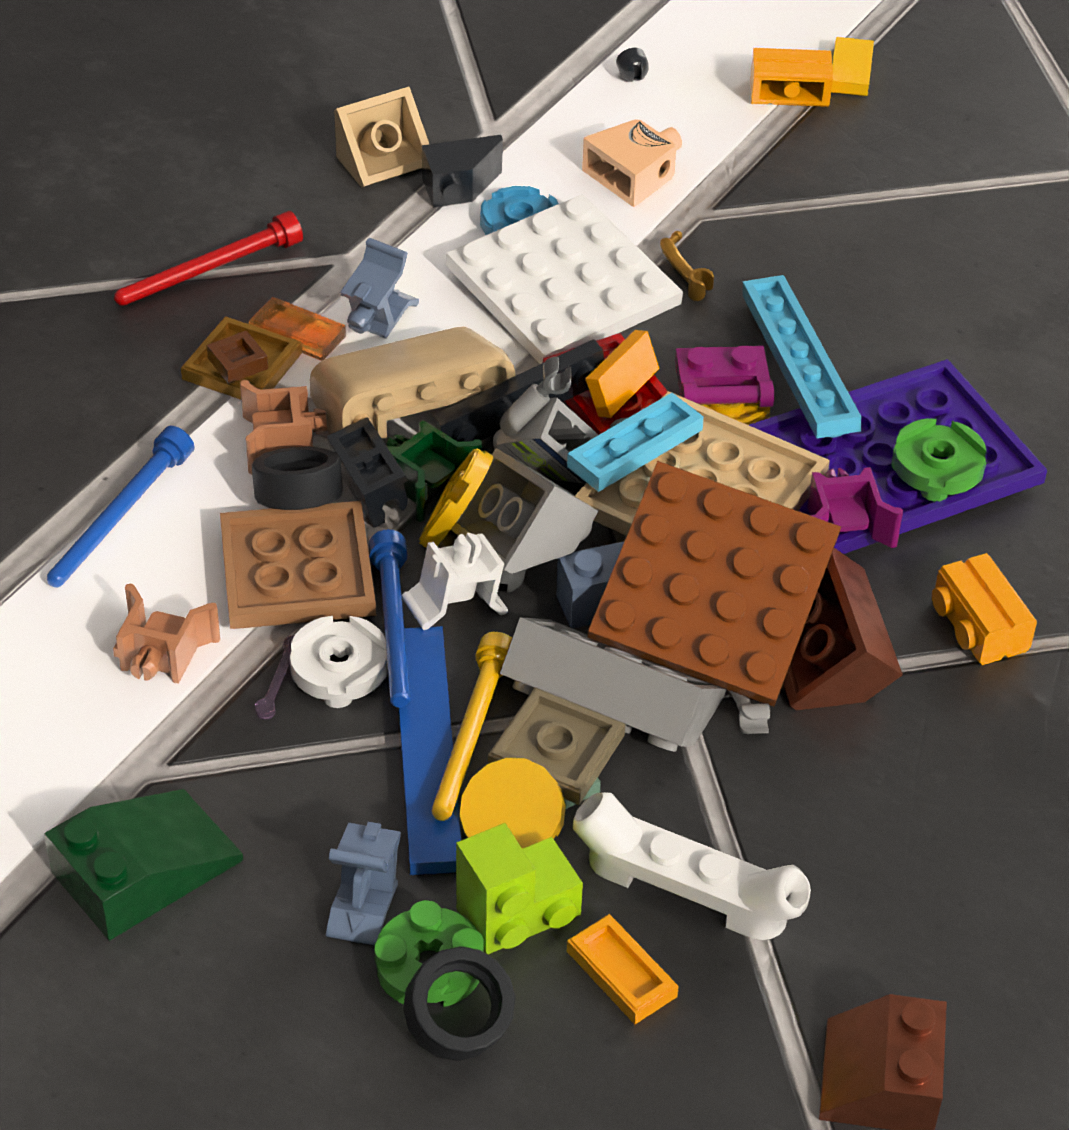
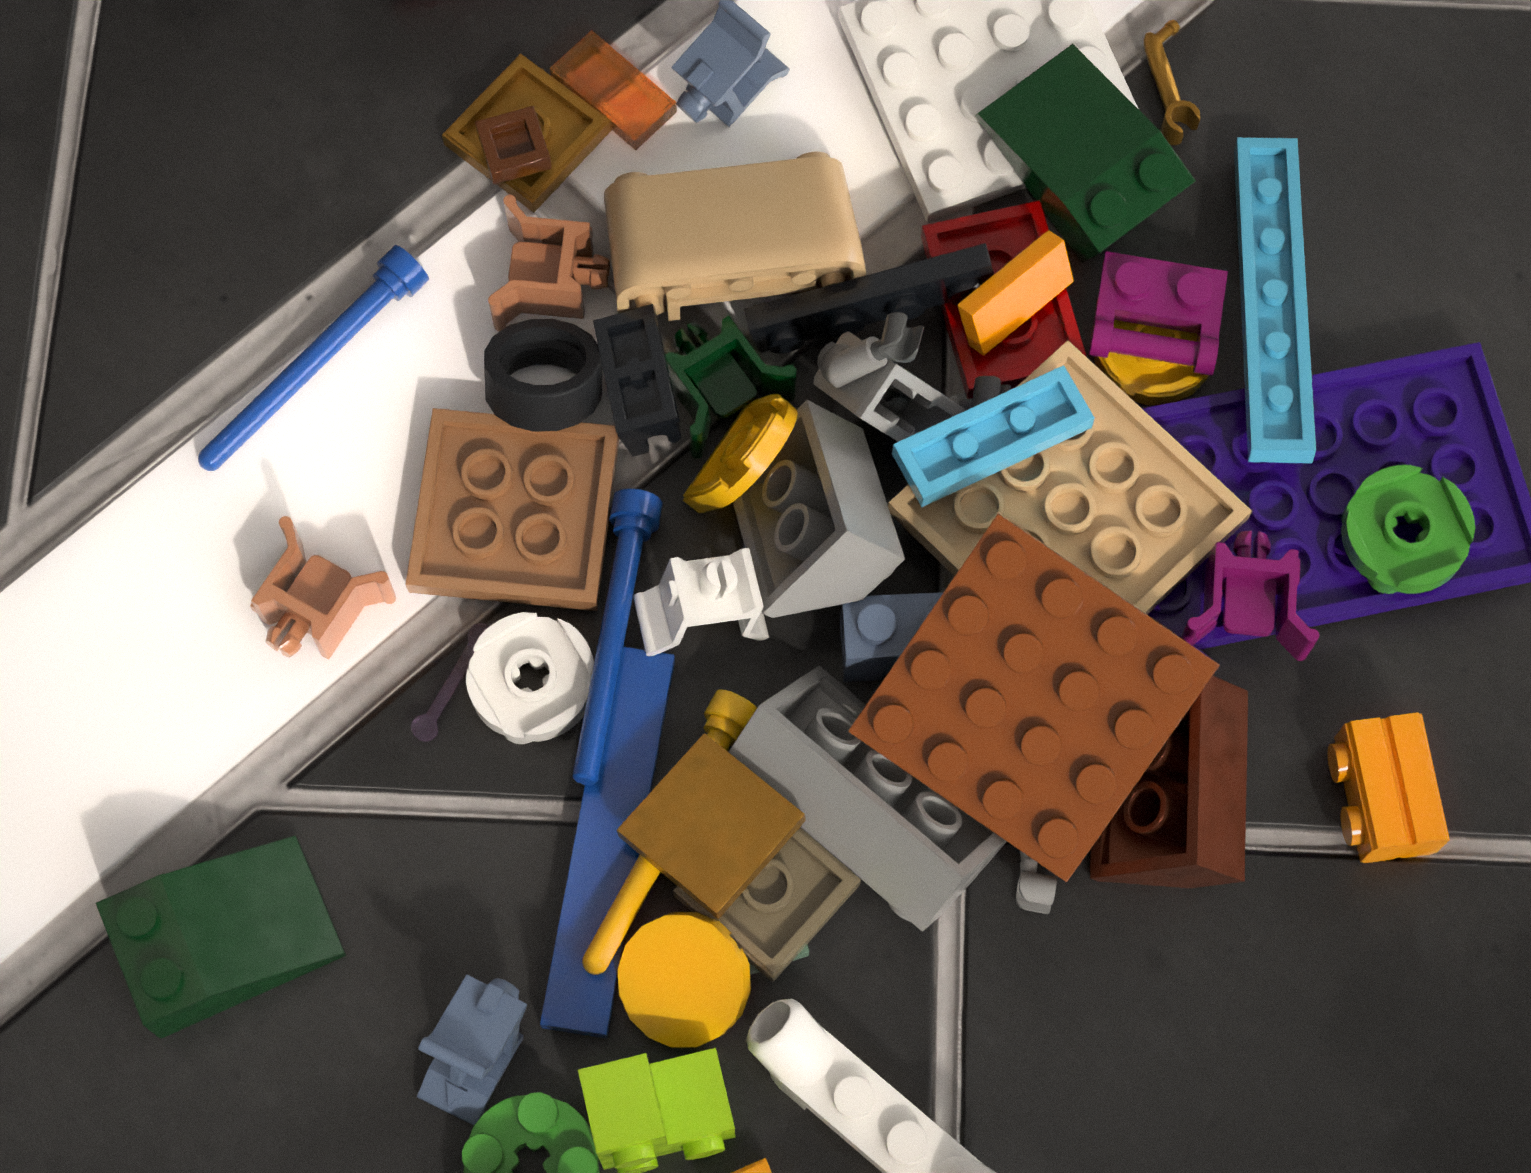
camera: 15 degrees right, 25 degrees up
none -> pearl gold tile [617,733,806,920]
none -> dark green slope [975,44,1196,263]

